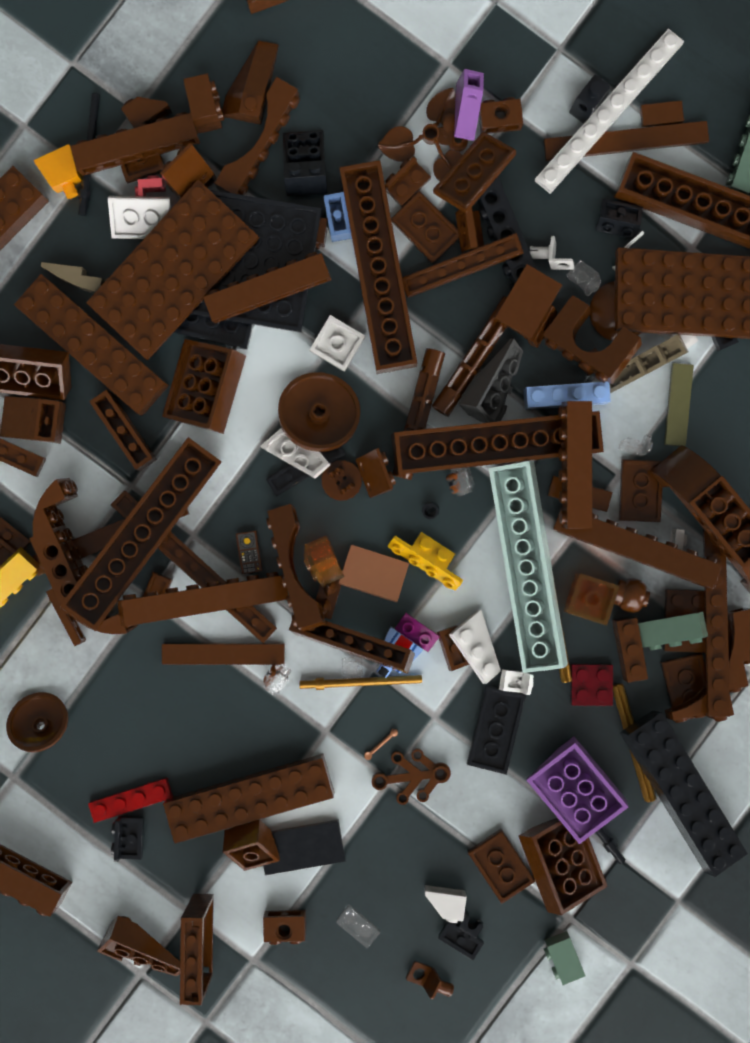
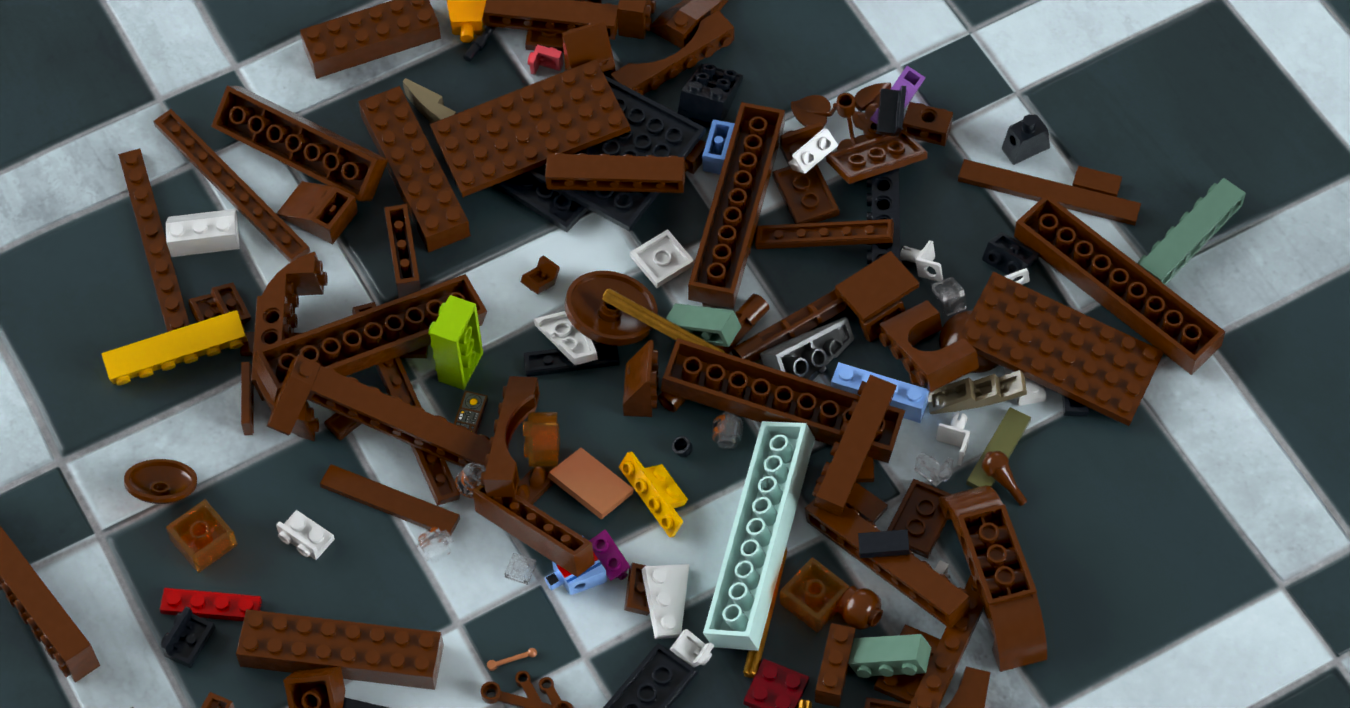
camera: 25 degrees right, 30 degrees down
white tile [108,196,172,239] -> none
reddish brown slope [162,339,246,434] -> none
pearl gold bar [299,675,422,690] -> none
reddish brown plate [322,460,362,501] -> none
reddish brown panel [455,207,484,253] -> none
white plate [535,28,684,194] -> none
none -> clear orange brick [166,499,238,573]
none -> reddish brown slope [267,355,321,436]
none -> white bracket [276,510,335,560]
none -> lime brick [429,295,483,390]
none -> clear head [455,463,486,498]
none -> reddish brown bracket [520,256,560,295]
none -> pearl gold axle [603,289,725,353]
none -> sand green brick [666,303,741,347]
none -> white bracket [788,128,838,174]
none -> black tile [858,529,910,559]
none -> black panel [876,86,906,137]
none -> white bracket [936,412,970,466]
none -> reddish brown piece [982,451,1027,506]

